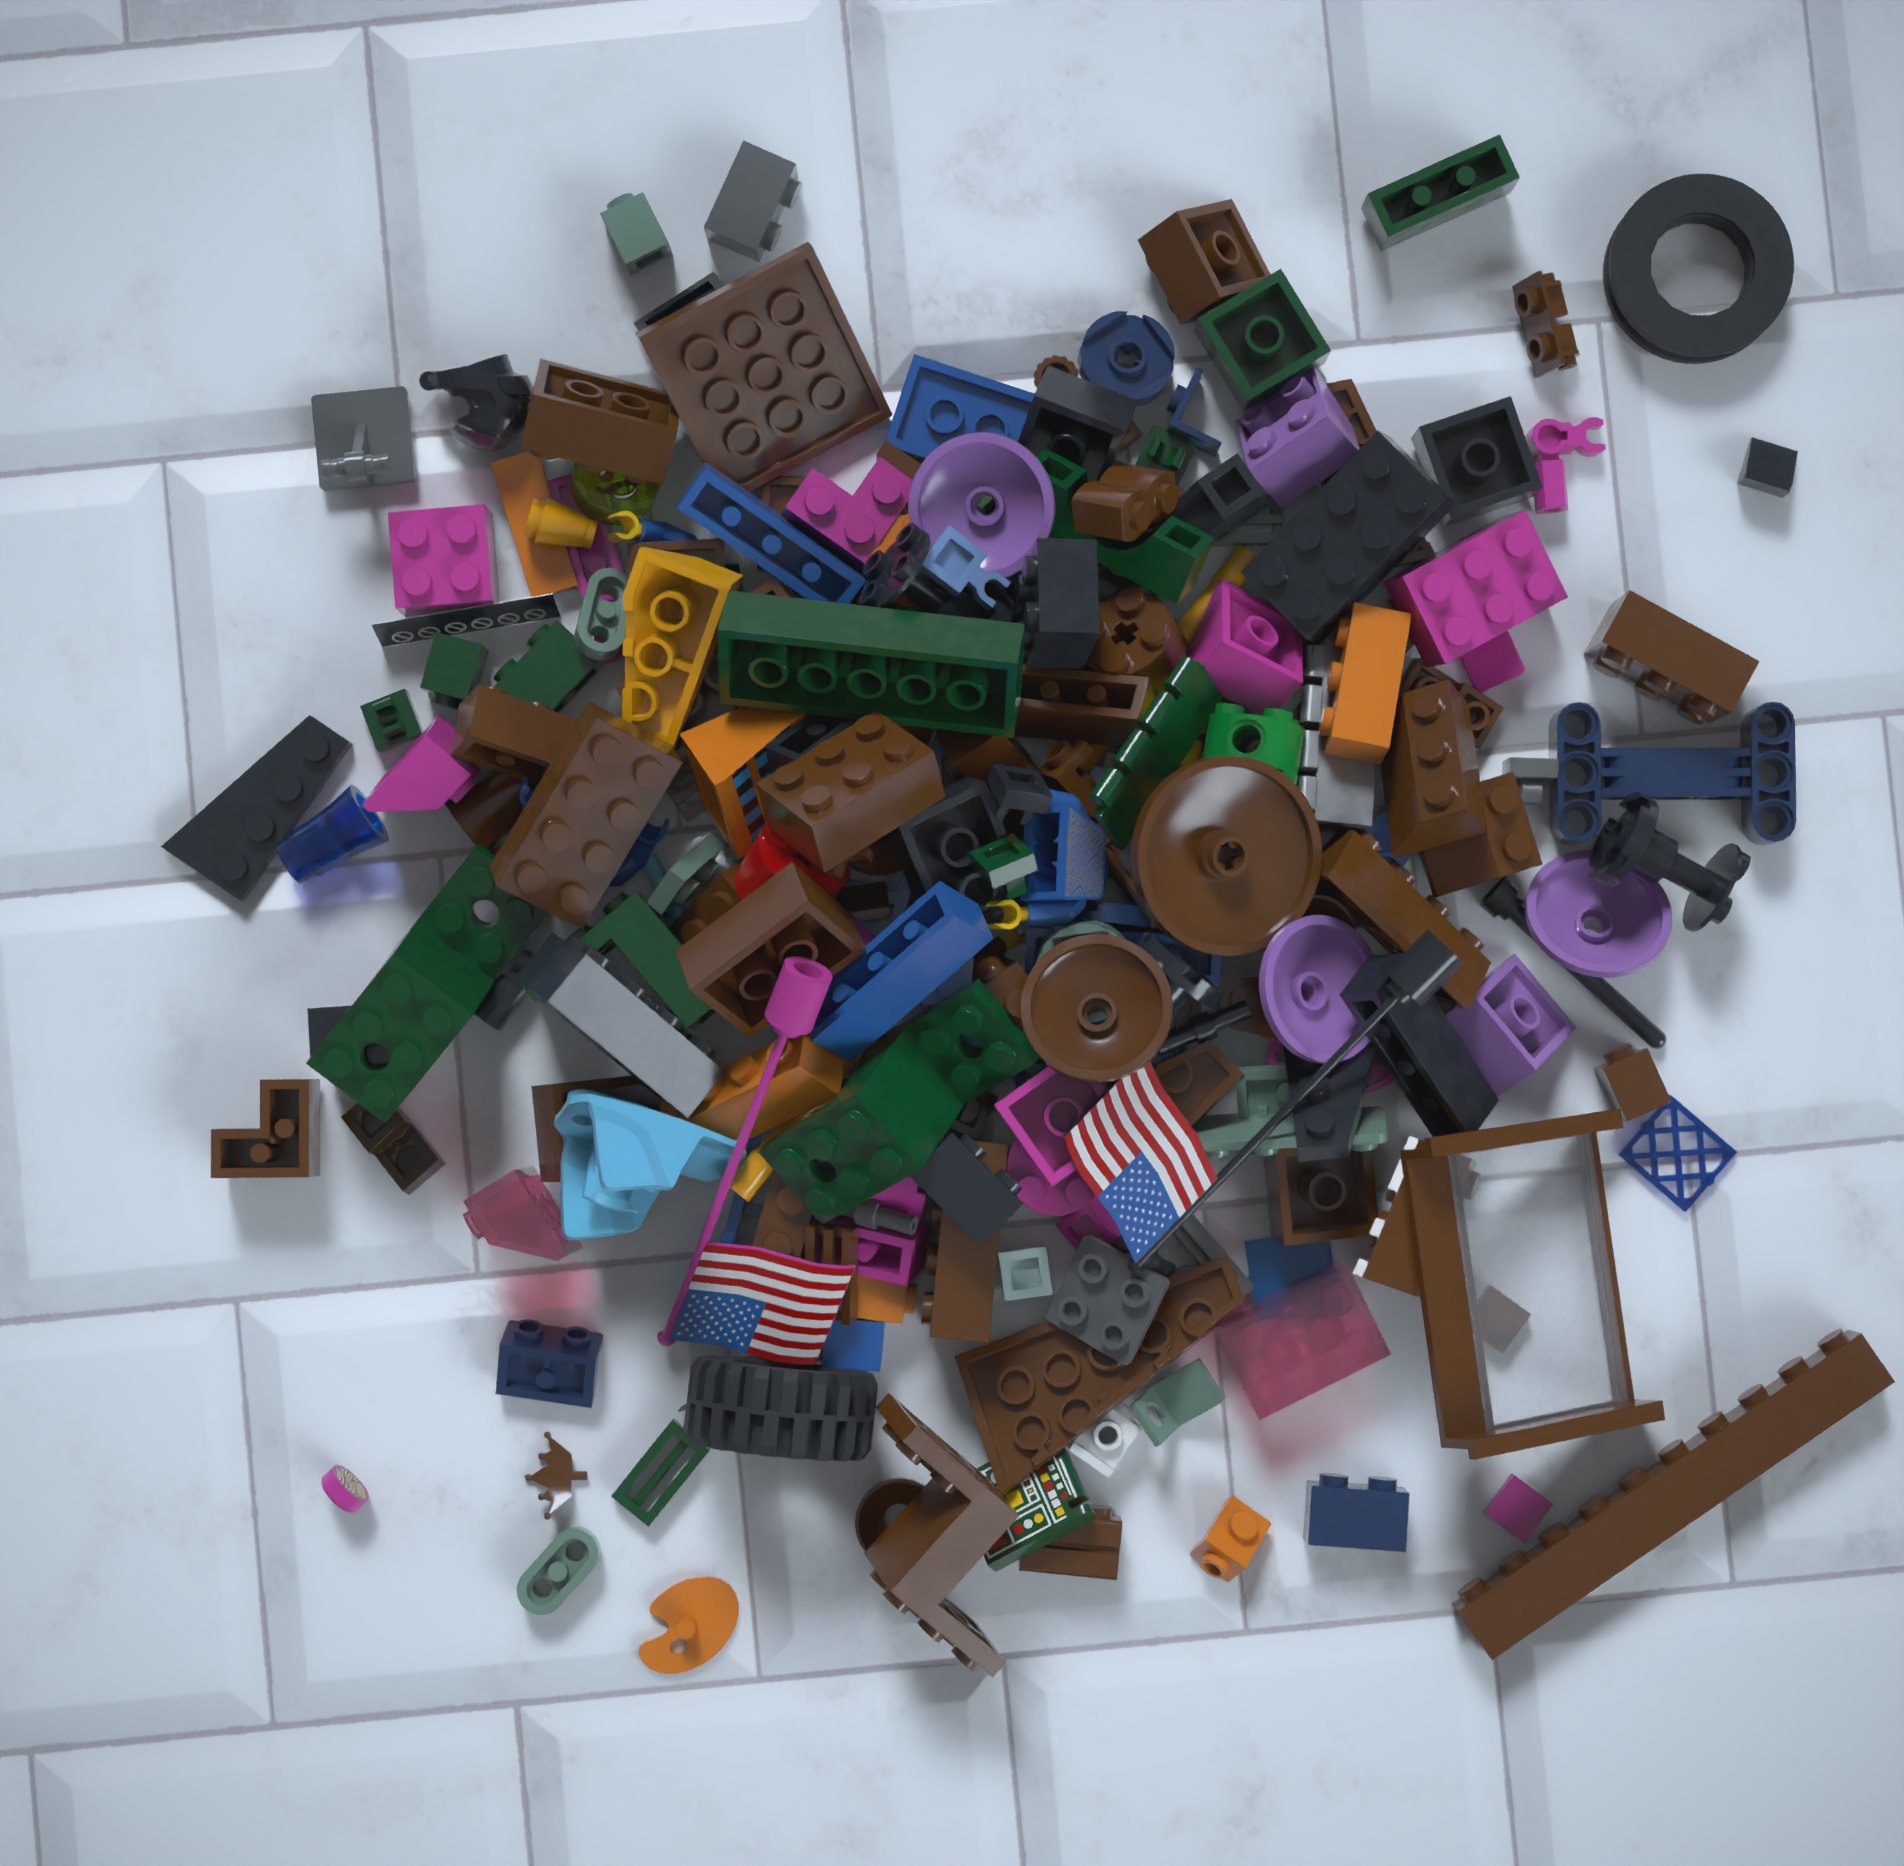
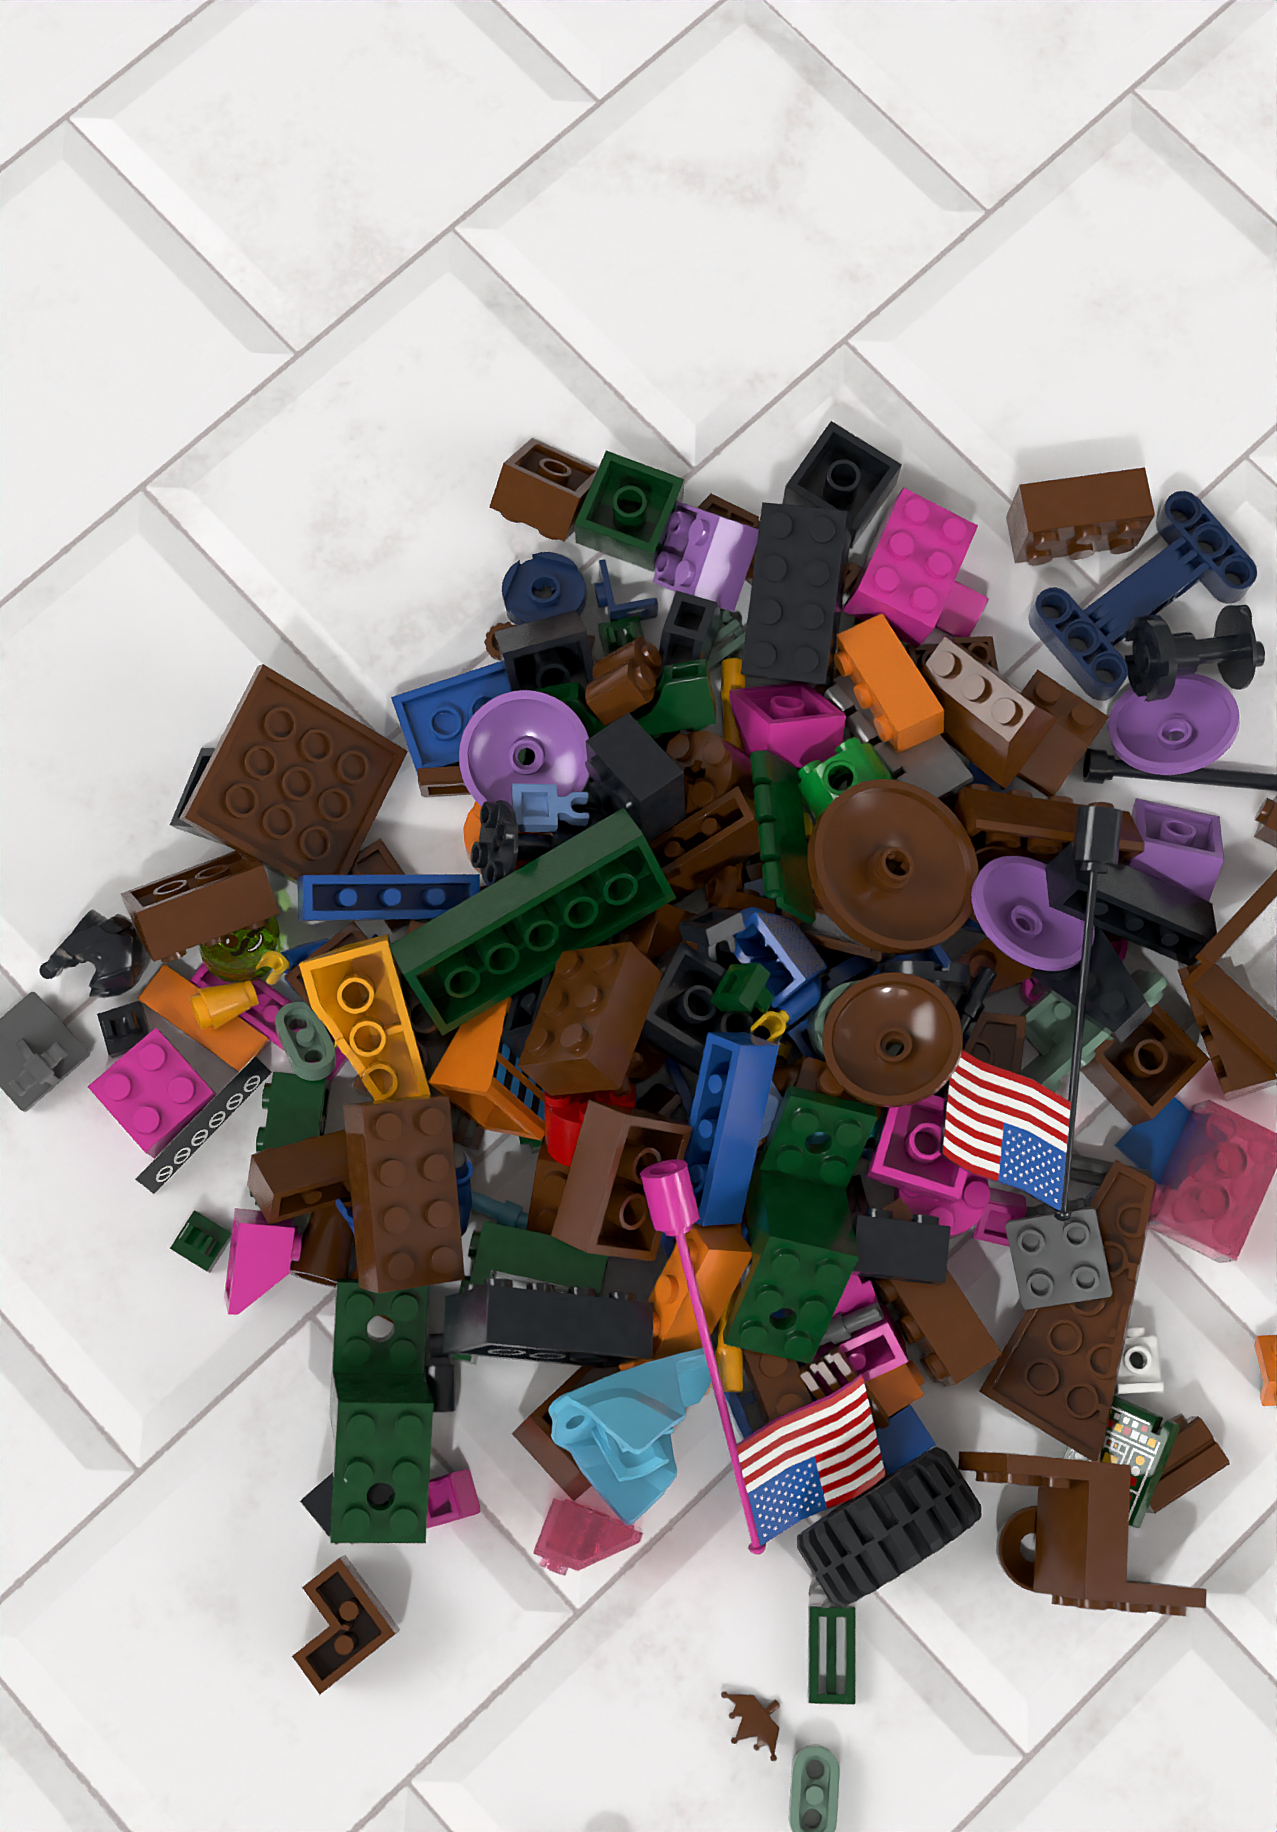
camera: 45 degrees left, 10 degrees down
black wing [161,715,353,901] -> none
clear blue plant [276,785,389,884] -> none
dark brown slope [341,1103,446,1195] -> none
dark green brick [420,632,489,710] -> none
dark blue bracket [495,1319,603,1408] -> none
sand green brick [600,192,673,276] -> none
orange piece [639,1576,739,1674] -> none
sand green plate [646,833,725,915] -> none
dark grey brick [704,140,802,262] -> none
dark pink brick [781,457,913,570] -> none
light aqua plate [998,1245,1053,1301] -> none
sand green bracket [1129,1358,1226,1447] -> none
dark green brick [1361,134,1520,251] -> none
flat silver tile [1502,757,1559,805] -> none
reddish brown hinge [1512,271,1580,378] -> none
dark pink bar [1525,417,1606,514] -> none
black tyre [1603,174,1794,364] -> none
black slope [1737,437,1798,498] -> none
none -> black tile [97,1001,151,1058]
none -> dark pink slope [427,1469,480,1529]

